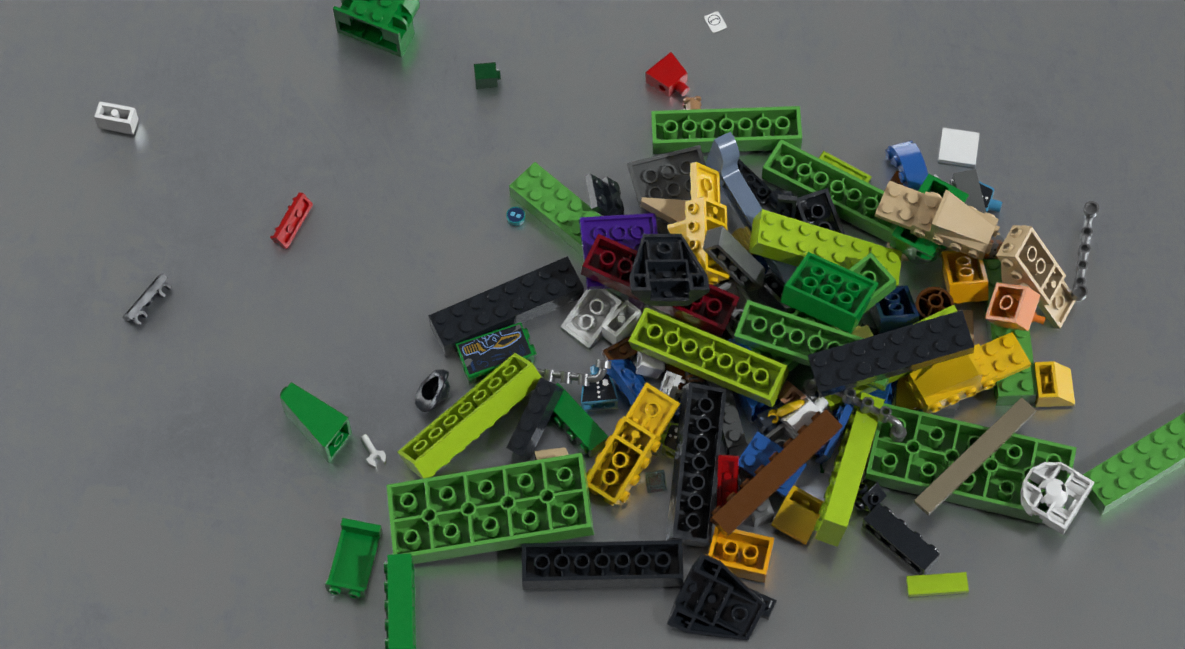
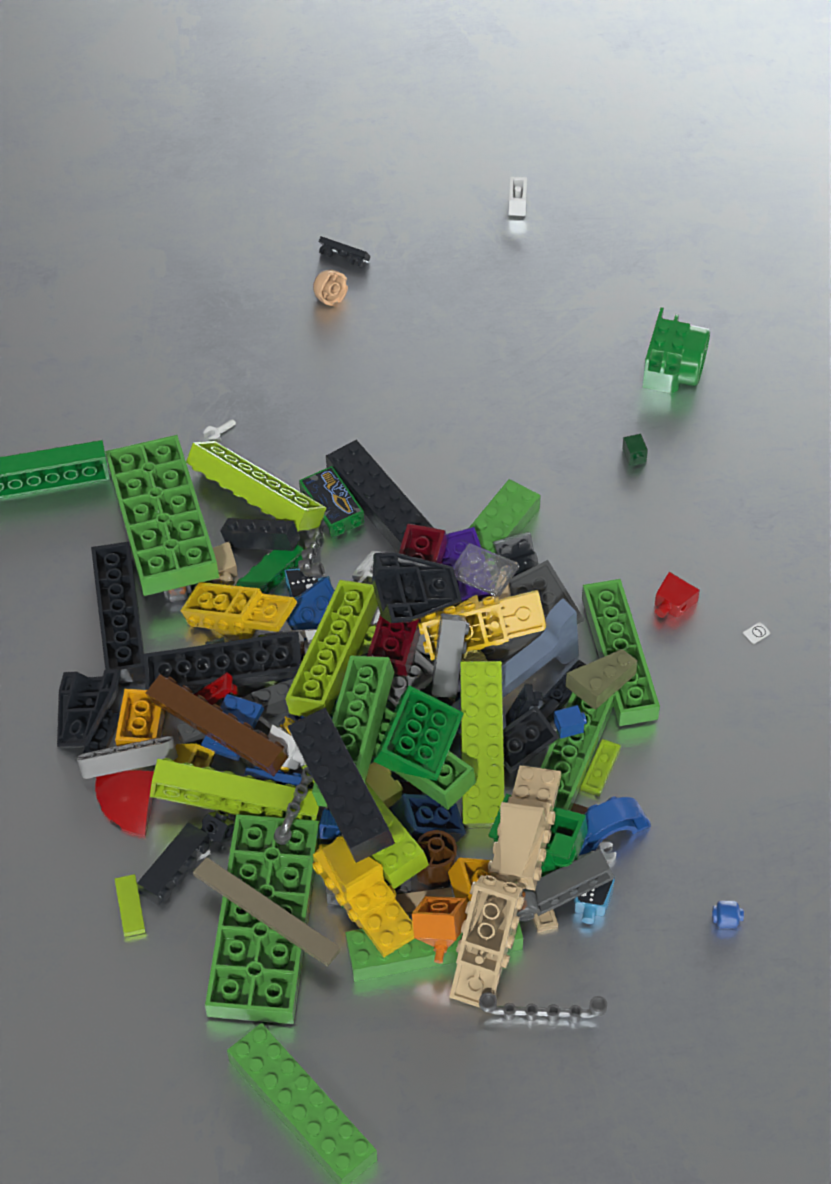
camera: 80 degrees right, 10 degrees down
red plate [270,192,313,249] -> none
green slope [280,382,352,463] -> none
green panel [325,518,383,599] -> none
black hat [415,369,450,412] -> none
tile [506,207,525,226] -> none
medium nougat brick [683,96,702,110] -> none
white tile [938,128,980,168] -> none
white connector [1021,462,1094,535] -> none
yellow slope [1034,361,1075,407] -> none
none -> light grey beam [77,736,178,779]
none -> red brick [95,770,154,837]
none -> light nougat cylinder [313,269,348,306]
none -> clear plate [453,543,519,597]
none -> blue brick [554,705,587,739]
none -> olive wedge [566,649,637,710]
none -> blue head [712,901,744,929]

